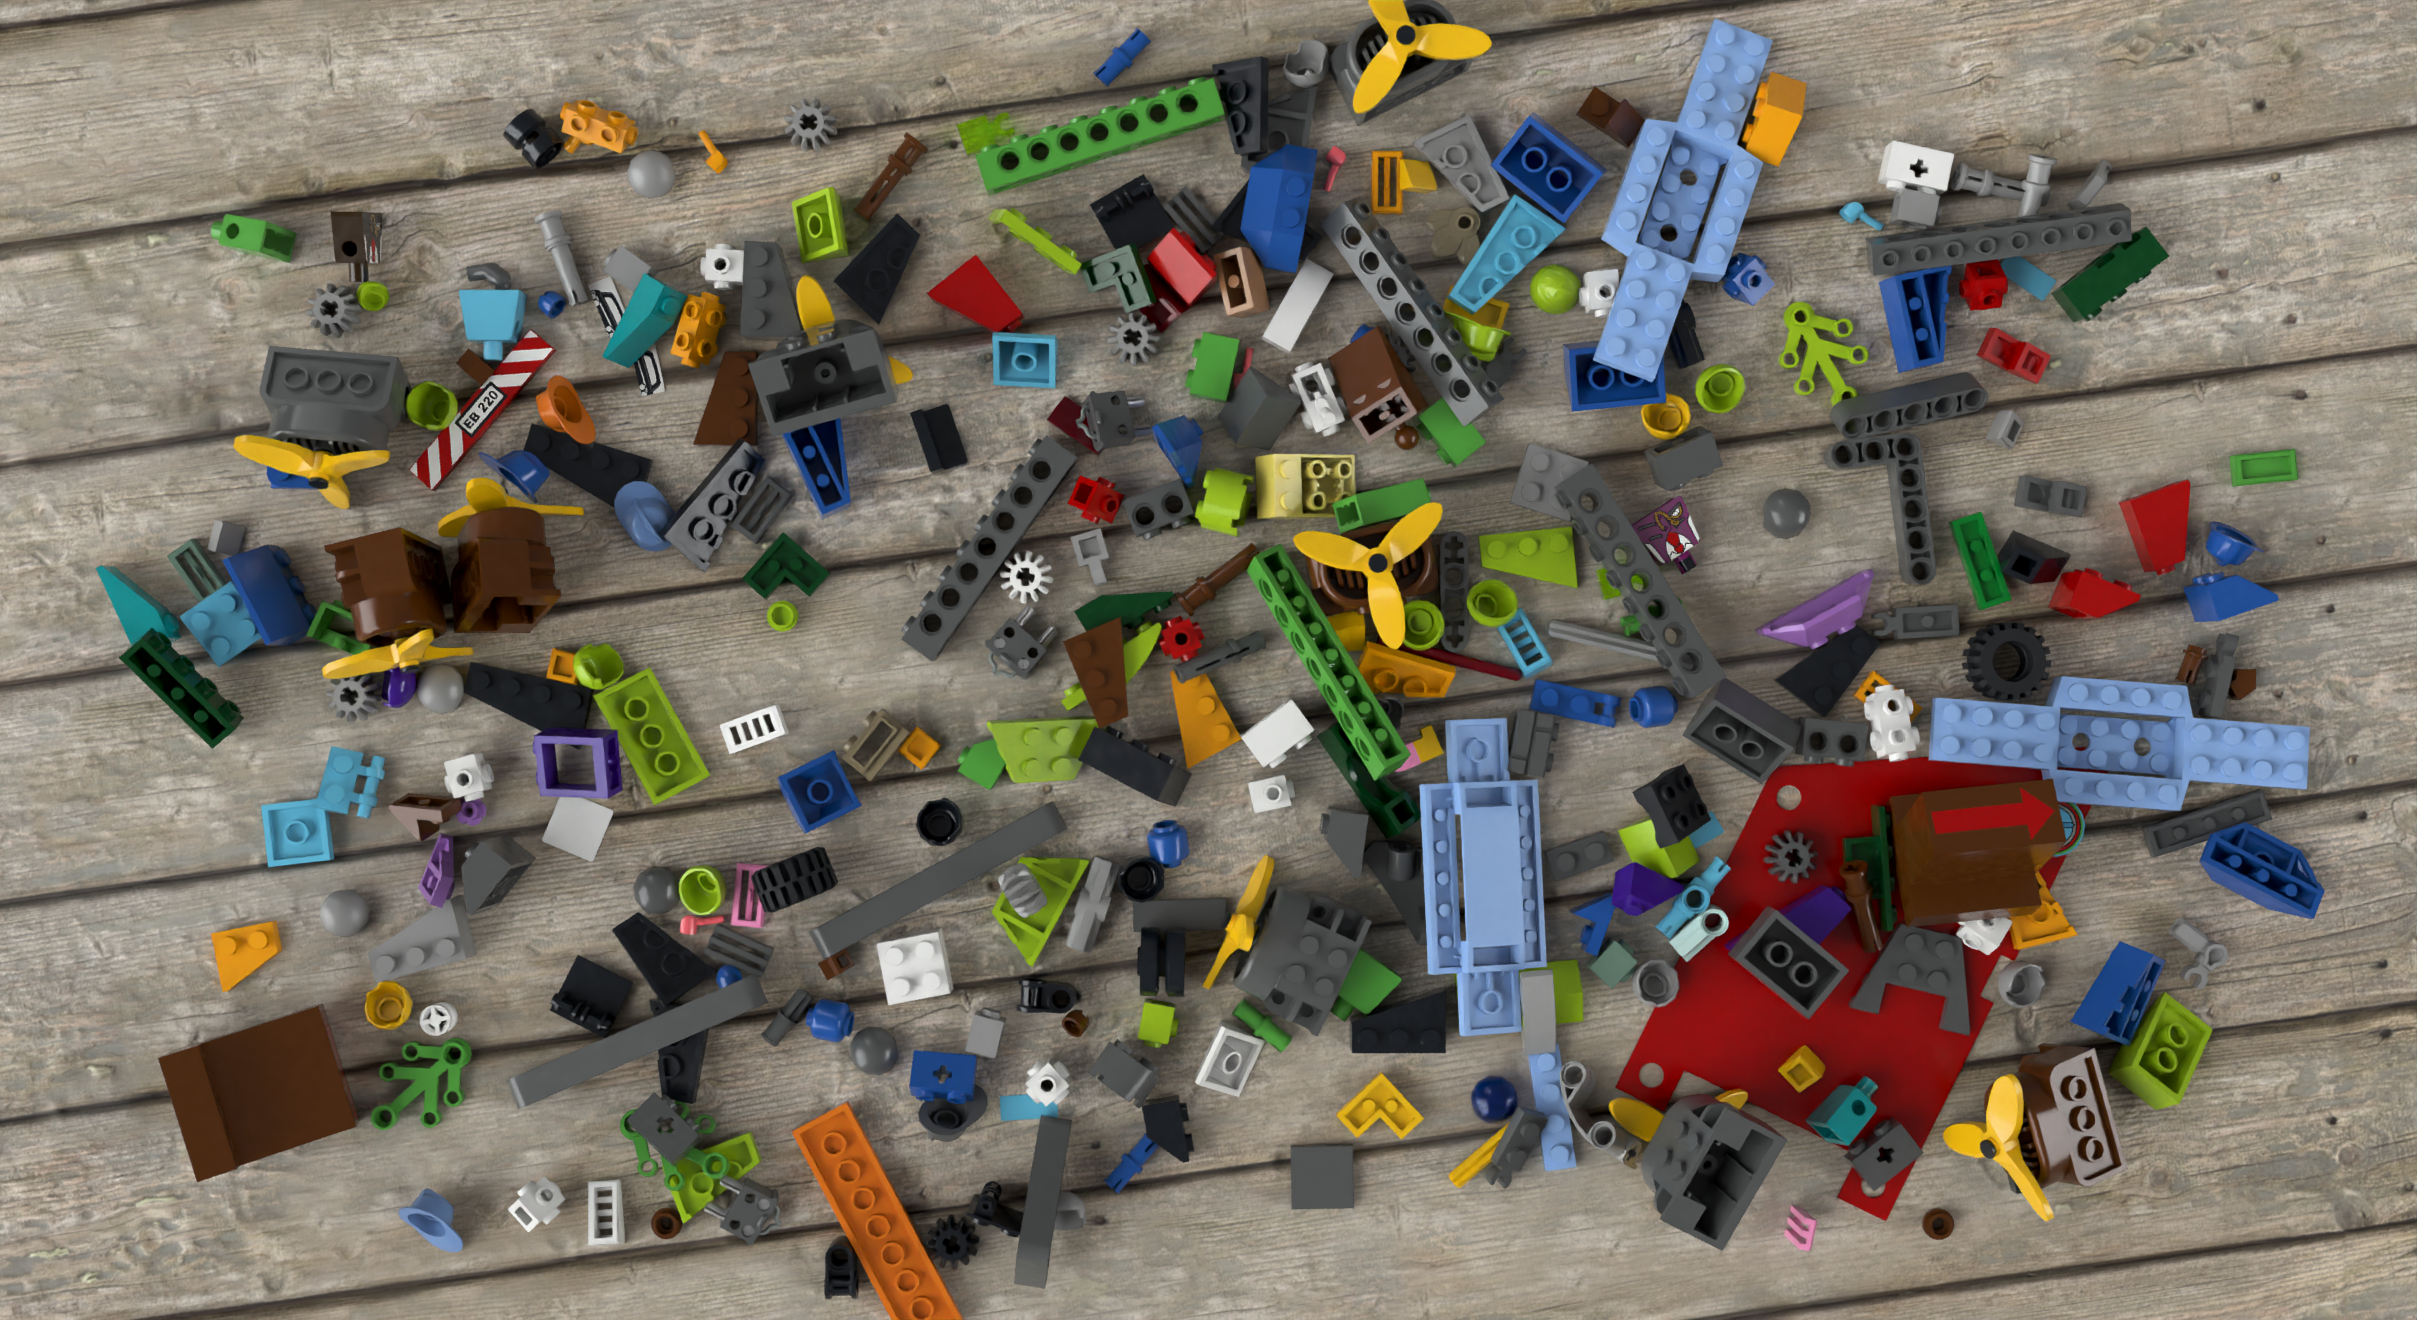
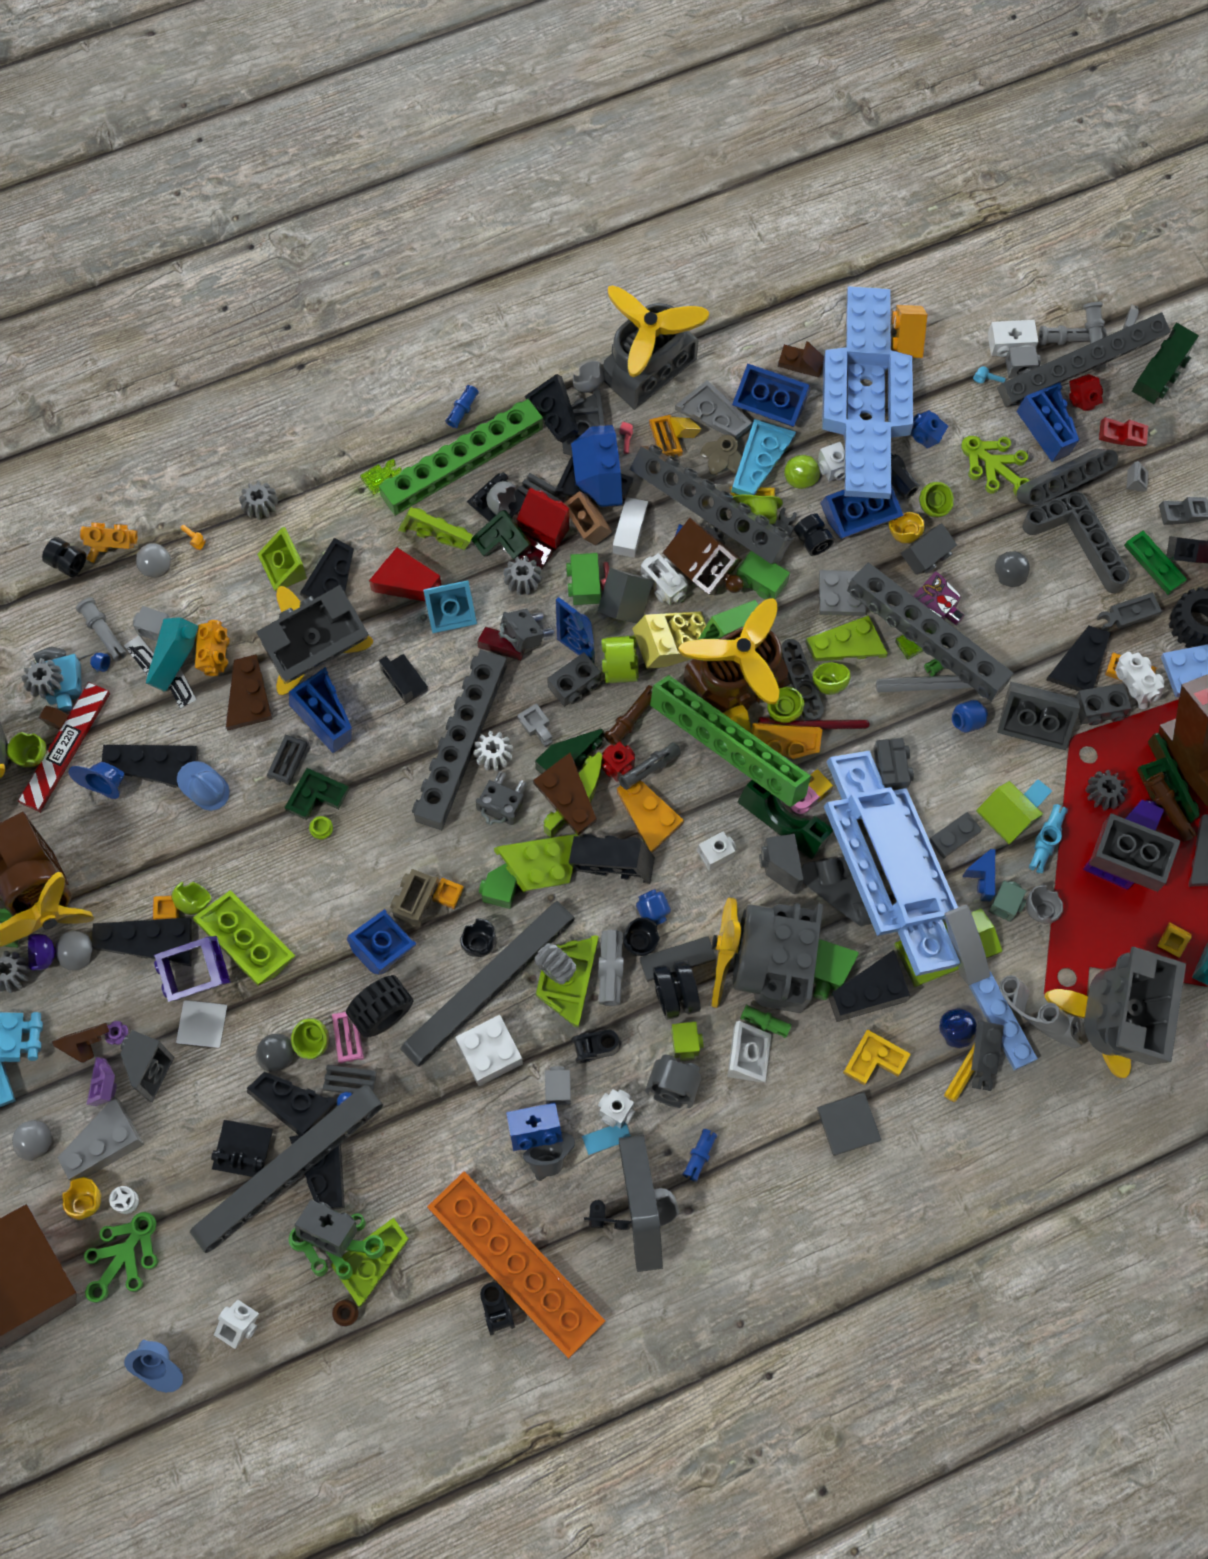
camera: 20 degrees left, 20 degrees down
reddish brown brick [437,478,584,633] -> none
white brick [444,753,494,802] -> none
orange piece [536,375,596,444] -> none
white slope [588,1180,625,1246] -> none
wing [659,438,765,573] -> none
coral hand [680,915,724,935] -> none
white brick [700,244,744,291] -> none
dark grey piece [704,1175,782,1245] -> none
white slope [720,704,789,754] -> none
dark grey wedge [740,241,804,341] -> none
dark grey axle [761,988,813,1047] -> none
blue head [806,999,855,1042] -> none
reddish brown piece [818,948,855,981] -> none
dark grey hair [850,1027,899,1076] -> none
reddish brown pin [853,132,928,221] -> none
black gear [926,1214,980,1269] -> none
reddish brown hinge [1062,1009,1089,1037] -> none
red brick [1067,475,1125,524] -> none
black slope [1142,1095,1194,1163] -> none
white brick [1240,699,1314,768] -> none
medium azure slope [1497,608,1553,679] -> none
blue plate [1529,679,1621,728] -> none
dark purple slope [1611,862,1684,916] -> none
black brick [1632,764,1711,849] -> none
light aqua piece [1668,904,1729,962] -> none
medium lavender wedge [1755,569,1874,649] -> none
medium azure sticker [2001,256,2056,301] -> none
none -> light grey gear [21,658,64,699]
none -> light grey hair [486,481,516,515]
none -> black wheel [794,513,835,556]

